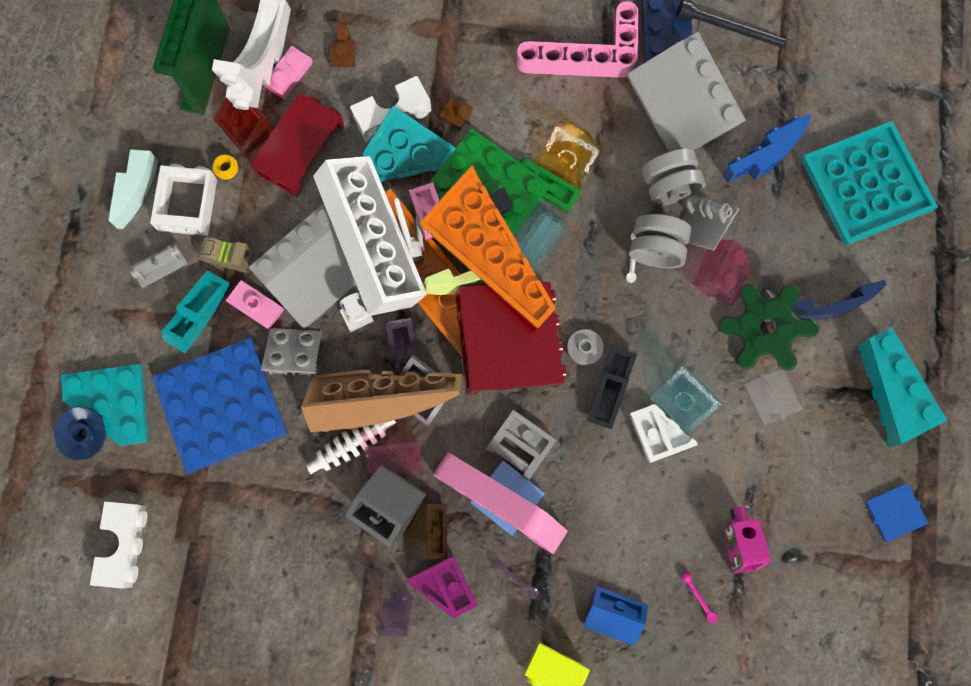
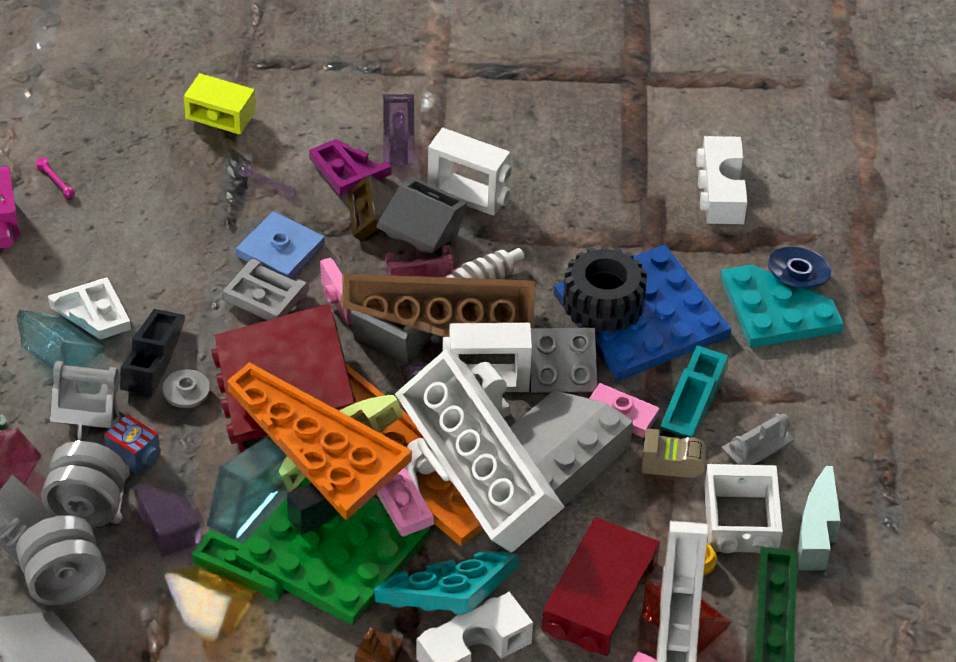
camera: 175 degrees right, 30 degrees down
bright pink beam [433,452,568,554] -> none
blue panel [583,586,648,645] -> none
none -> light grey piece [50,361,121,441]
none -> medium blue brick [104,414,160,476]
none -> clear purple slope [134,483,204,557]
none -> bright pink plate [320,257,352,326]
none -> white window [428,128,512,216]
none -> white window [443,323,532,392]
none -> black tyre [563,247,647,333]

